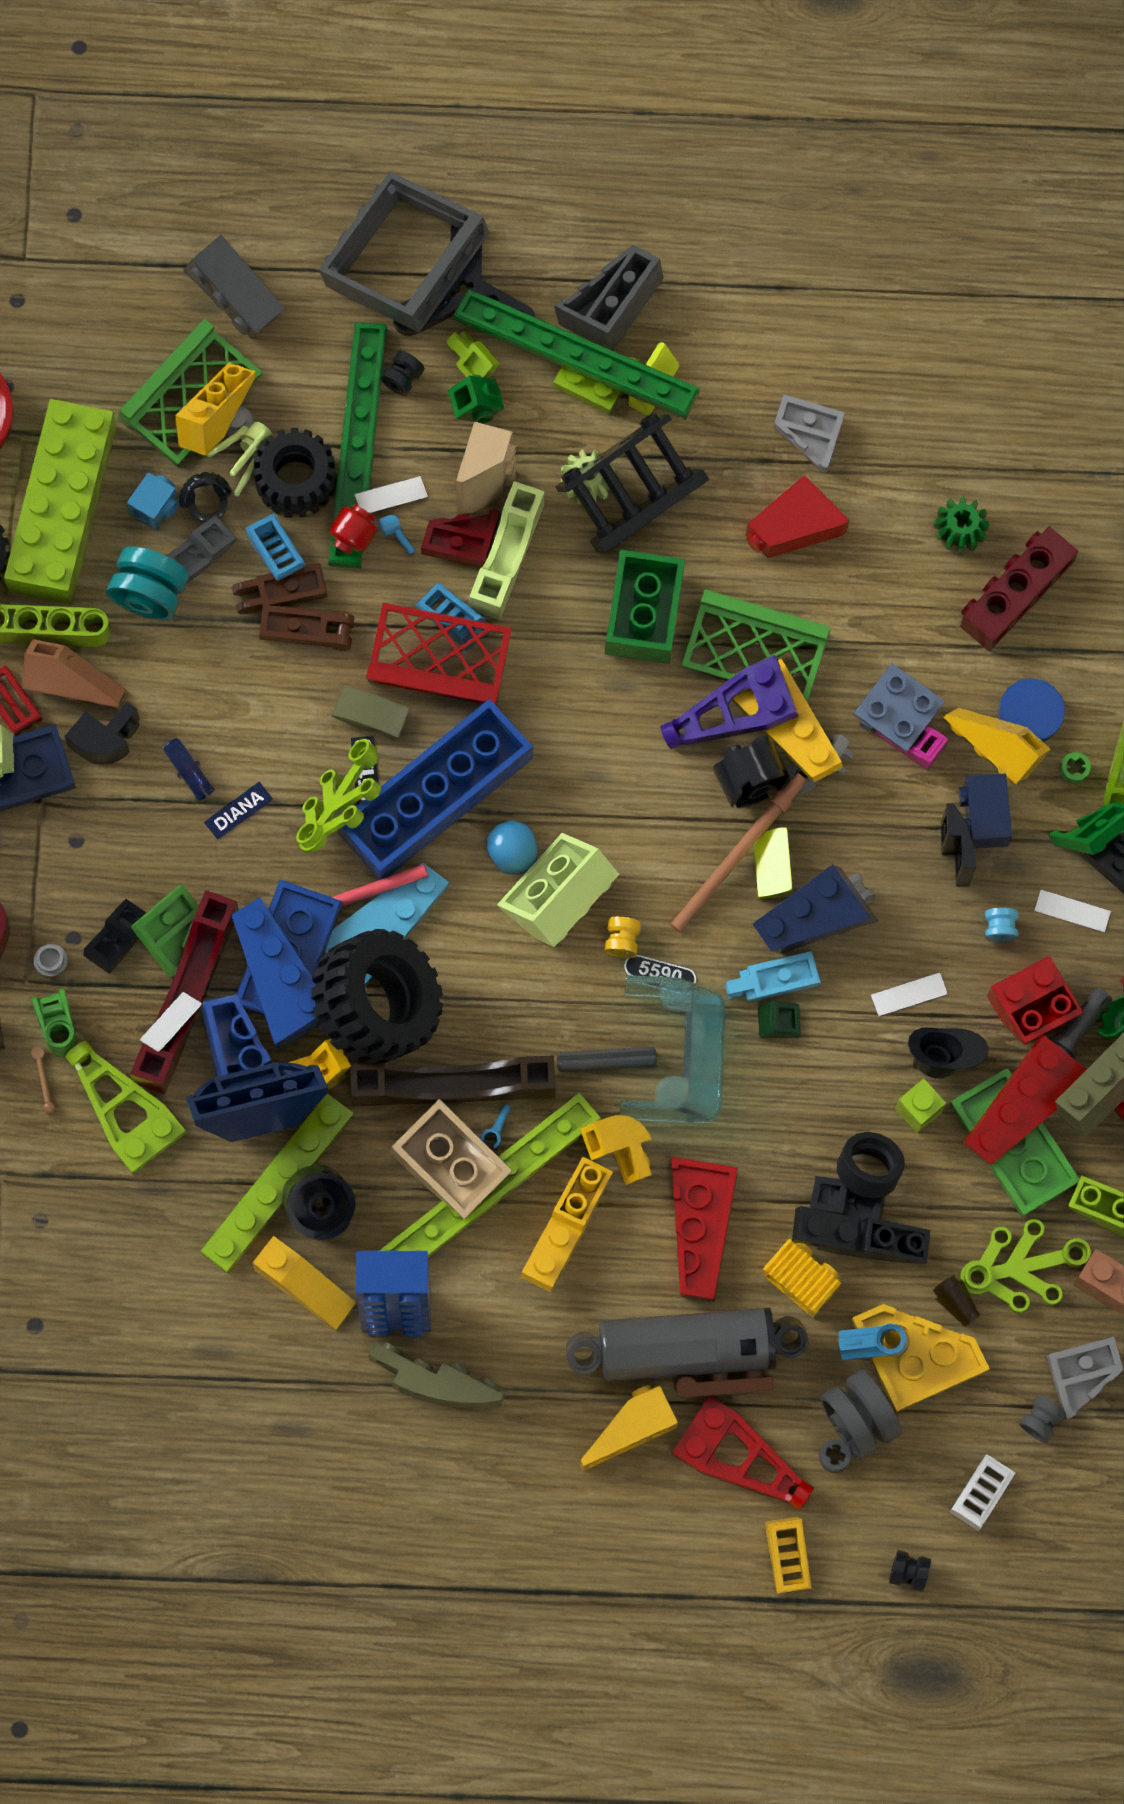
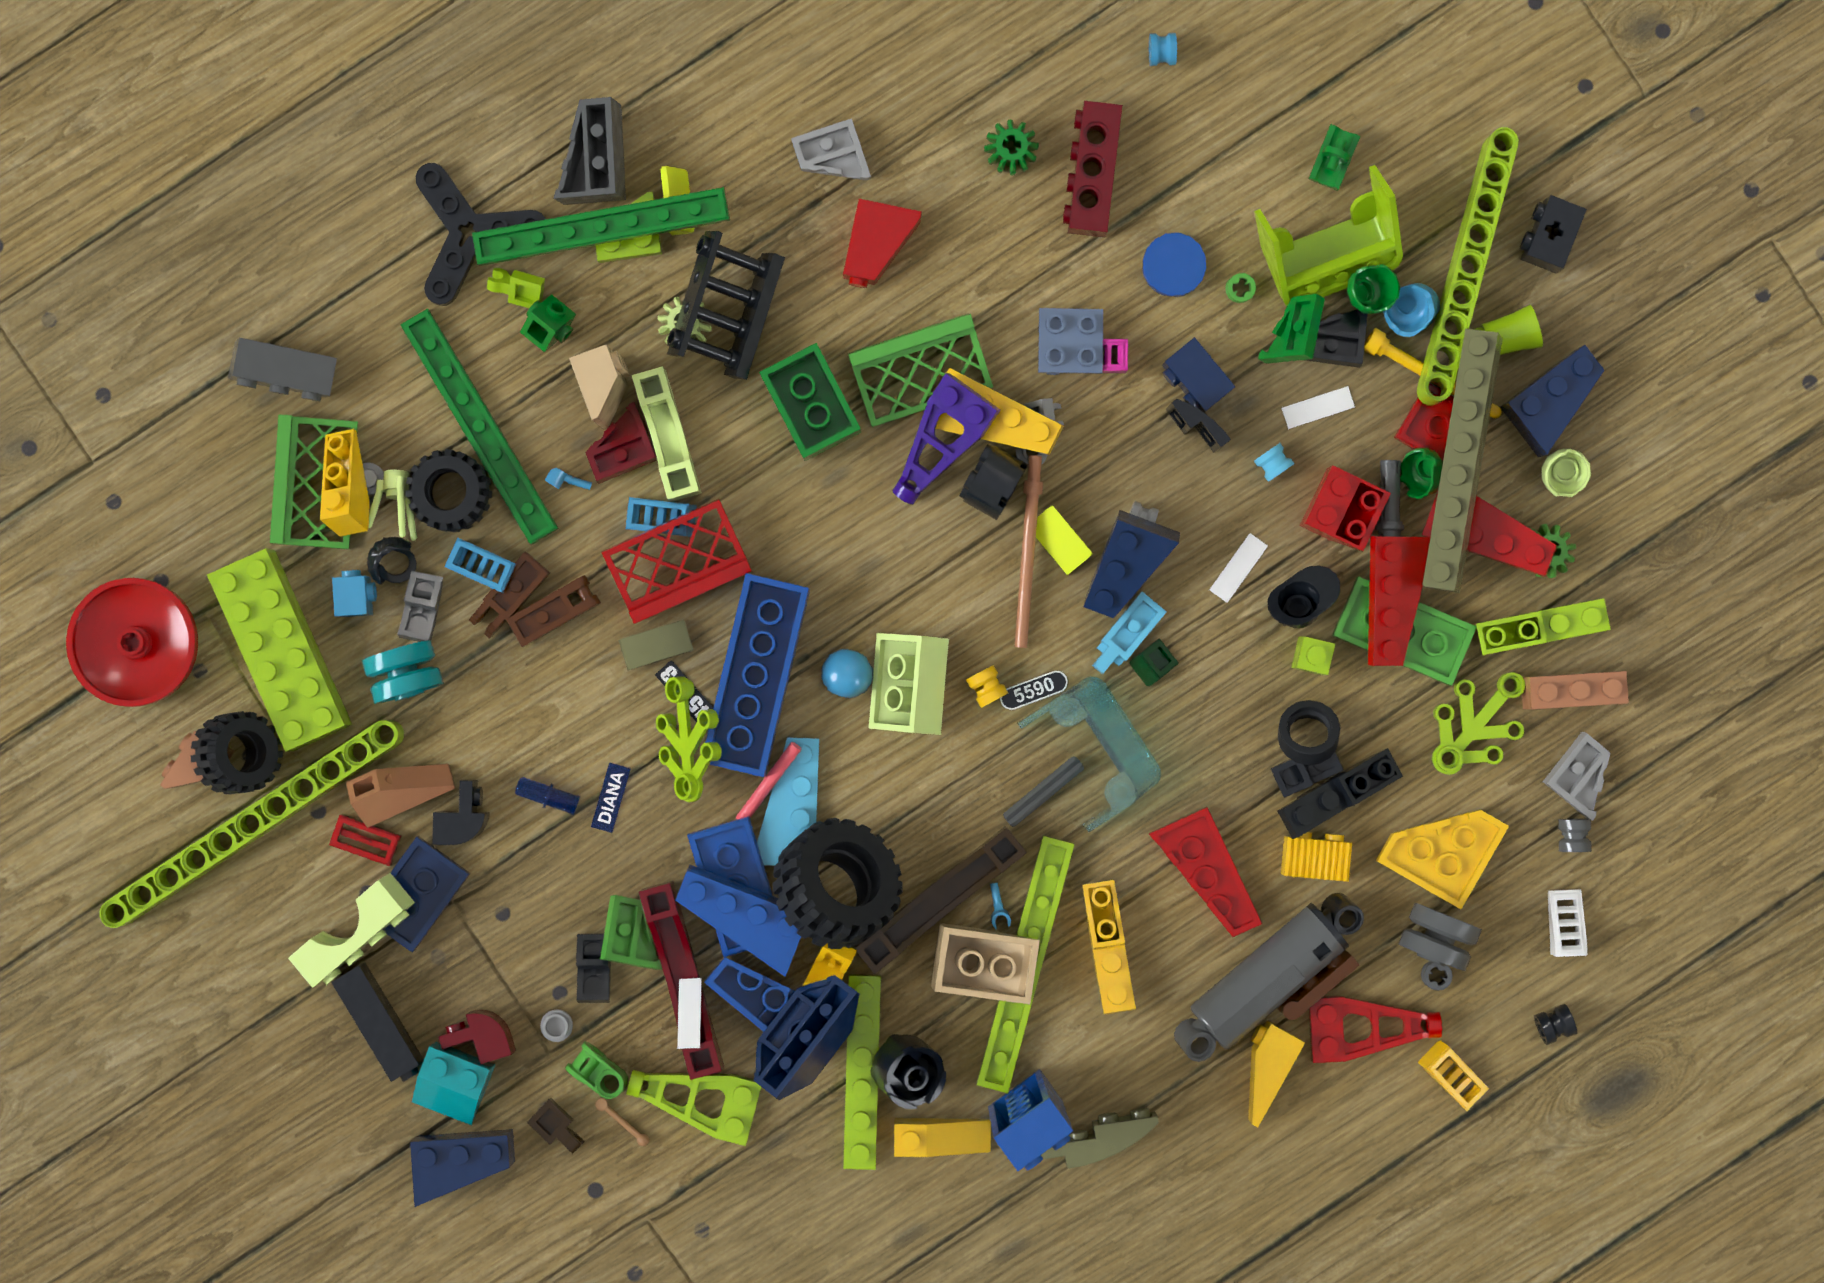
camera: 30 degrees left, 15 degrees up
dark grey window [319,172,490,332] -> none
red head [330,504,378,555] -> none
white sticker [354,476,428,513] -> none
black wheel [380,351,425,396] -> none
yellow brick [580,1115,652,1185] -> none
dark azure piece [839,1323,909,1361] -> none
dark brown cone [933,1274,980,1327] -> none
yellow slope [944,708,1051,785] -> none

